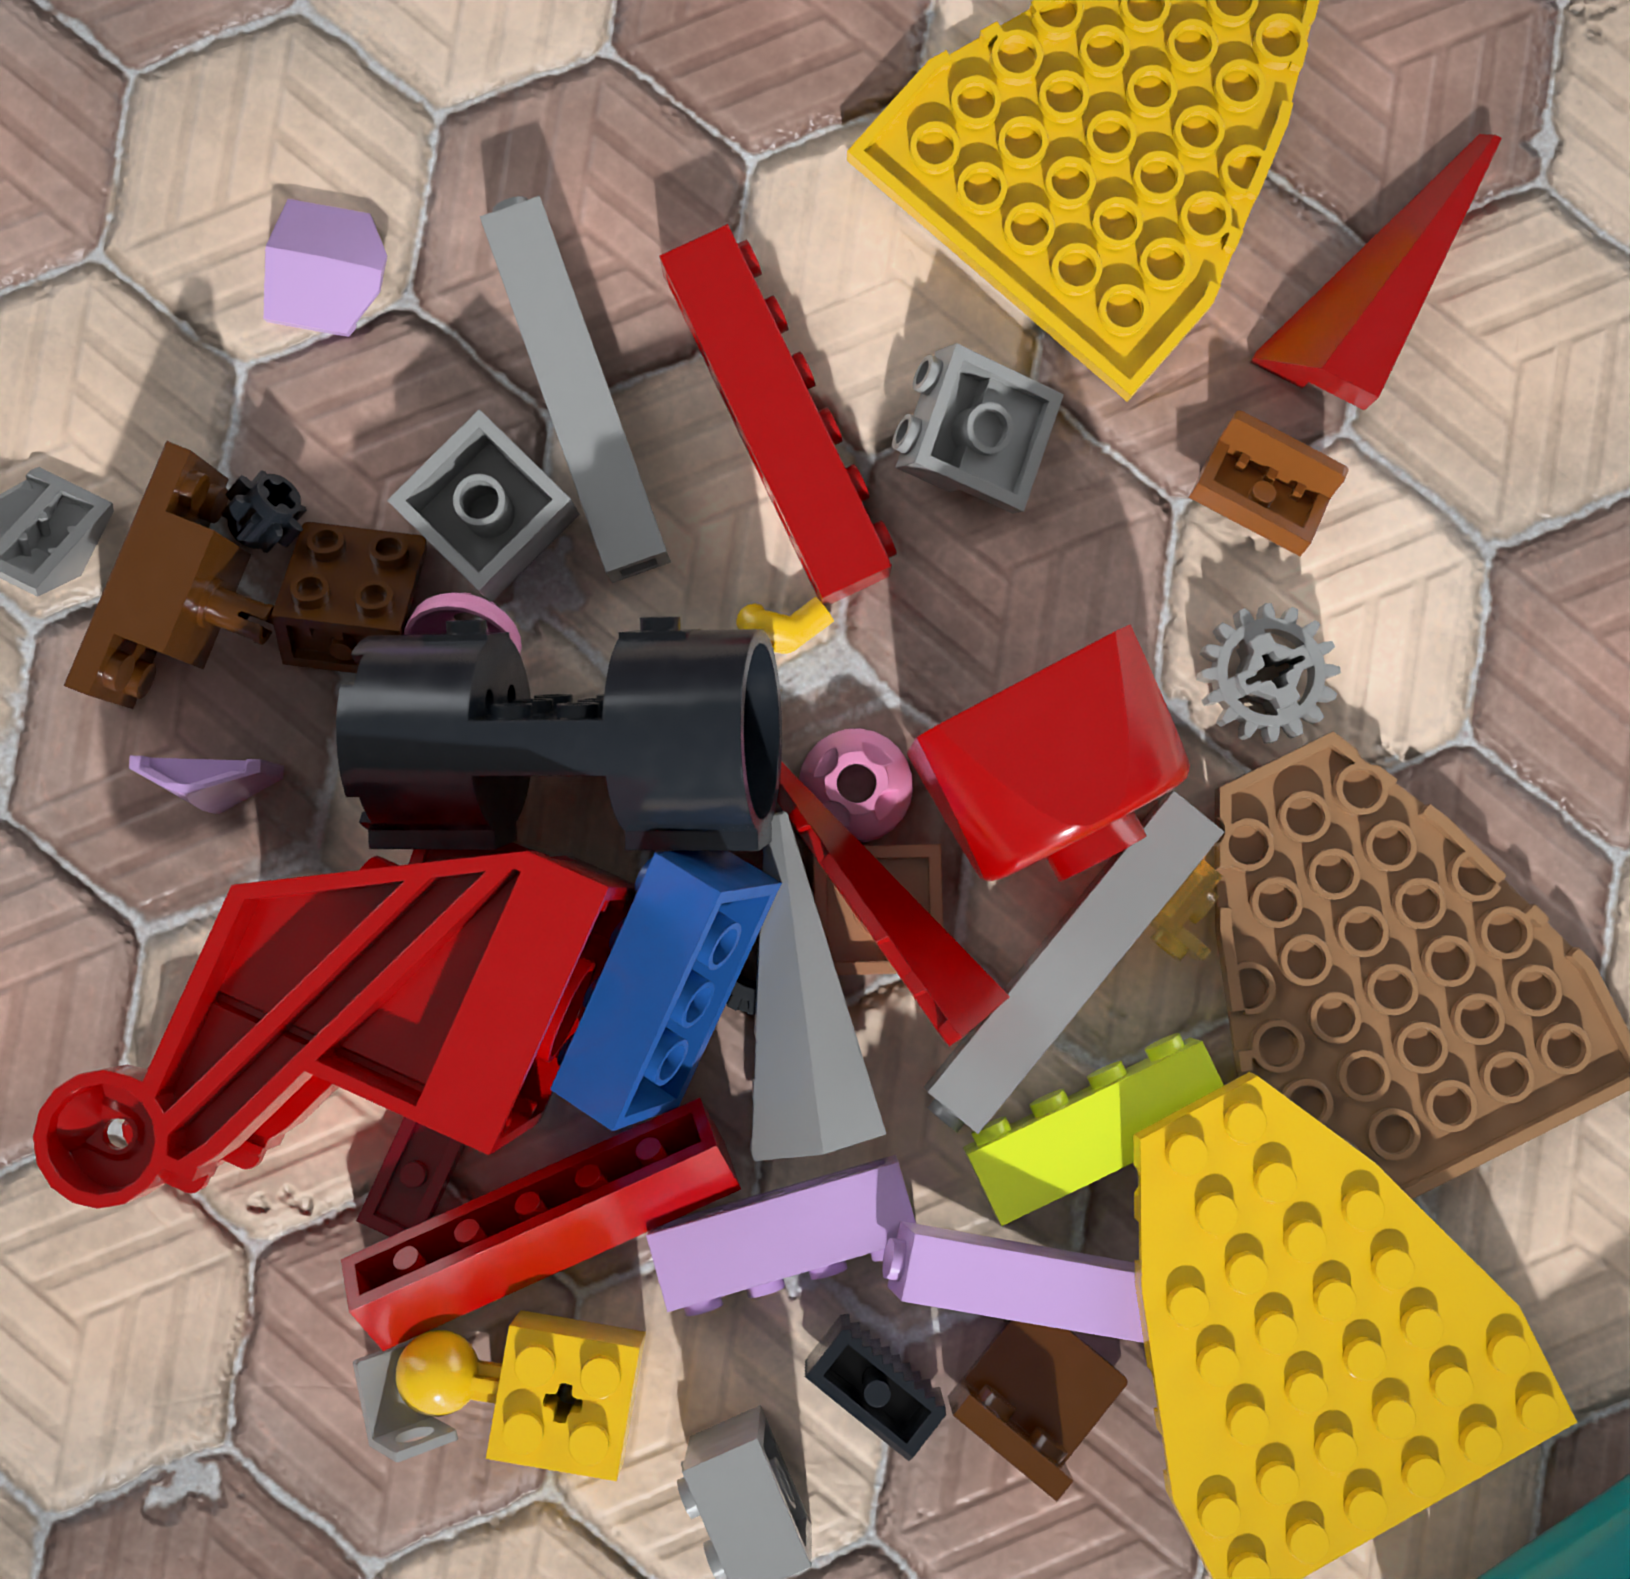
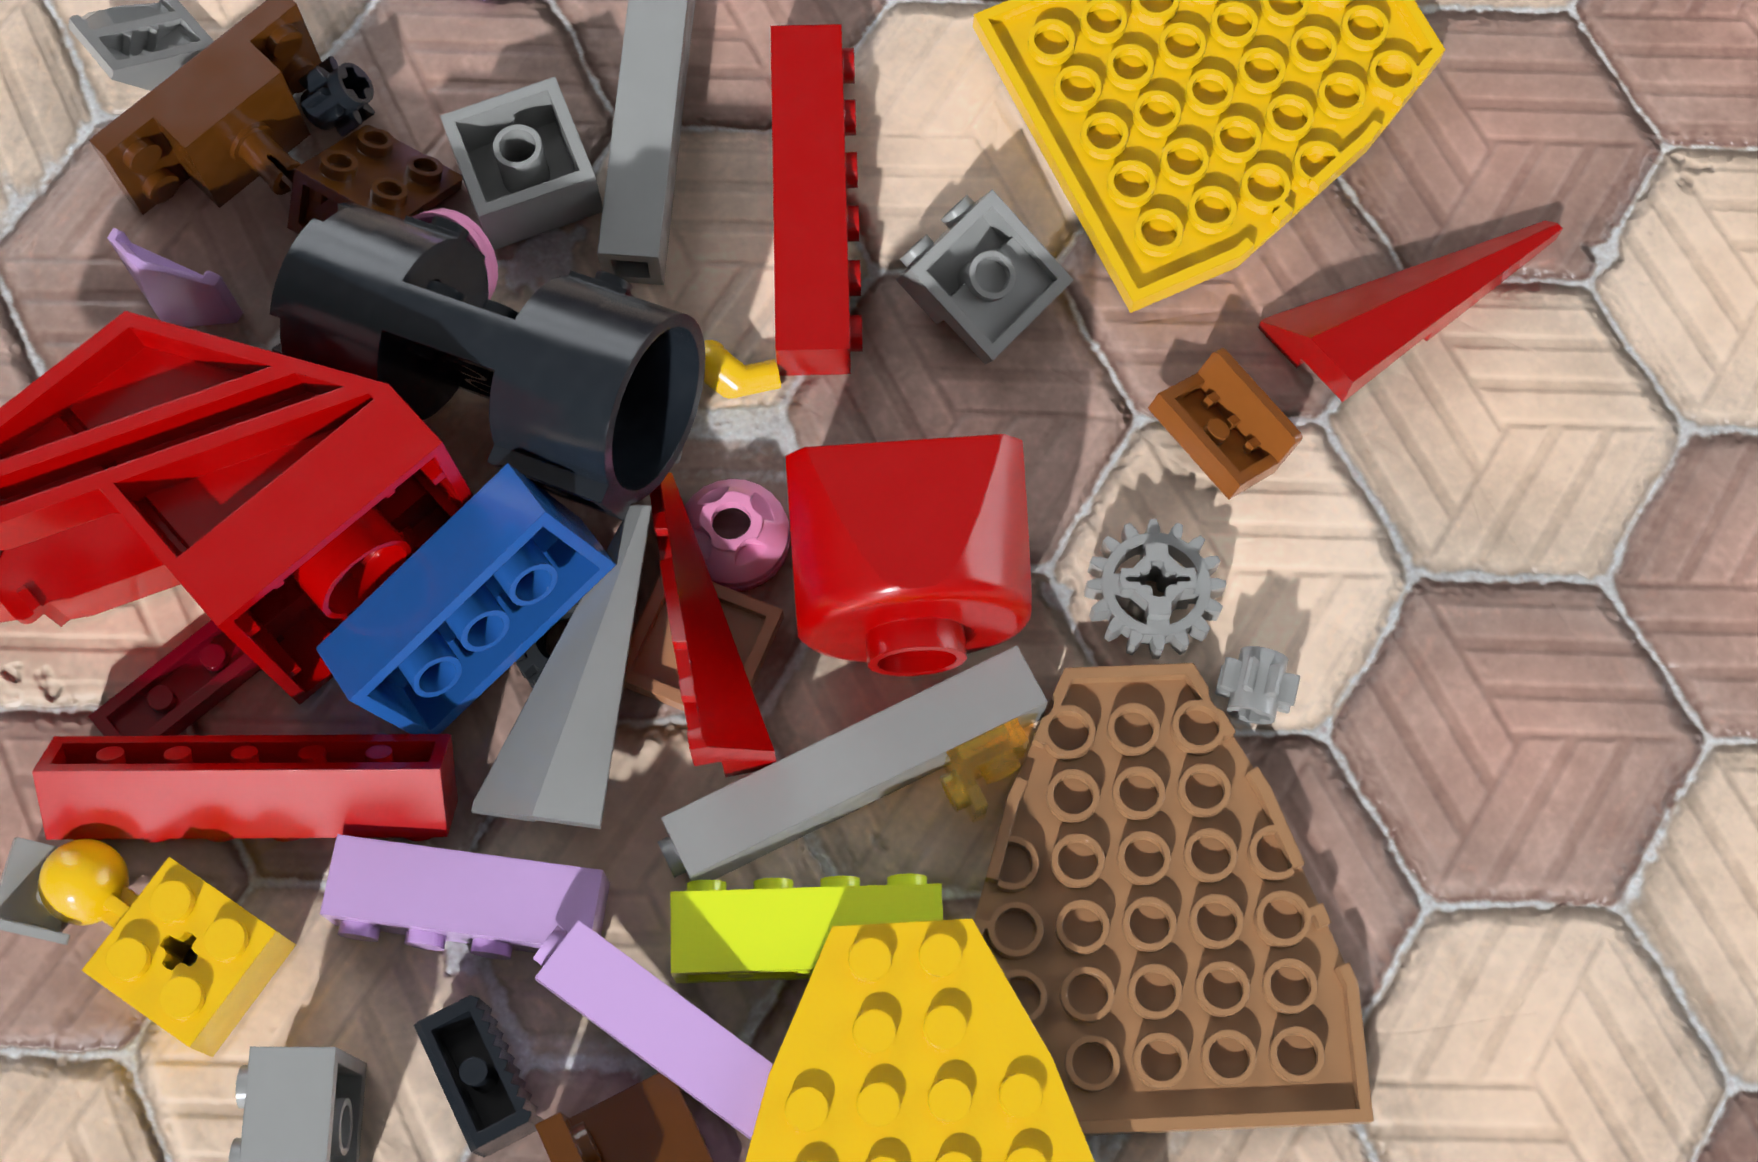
camera: 25 degrees right, 15 degrees down
none -> light grey gear [1215,646,1300,724]

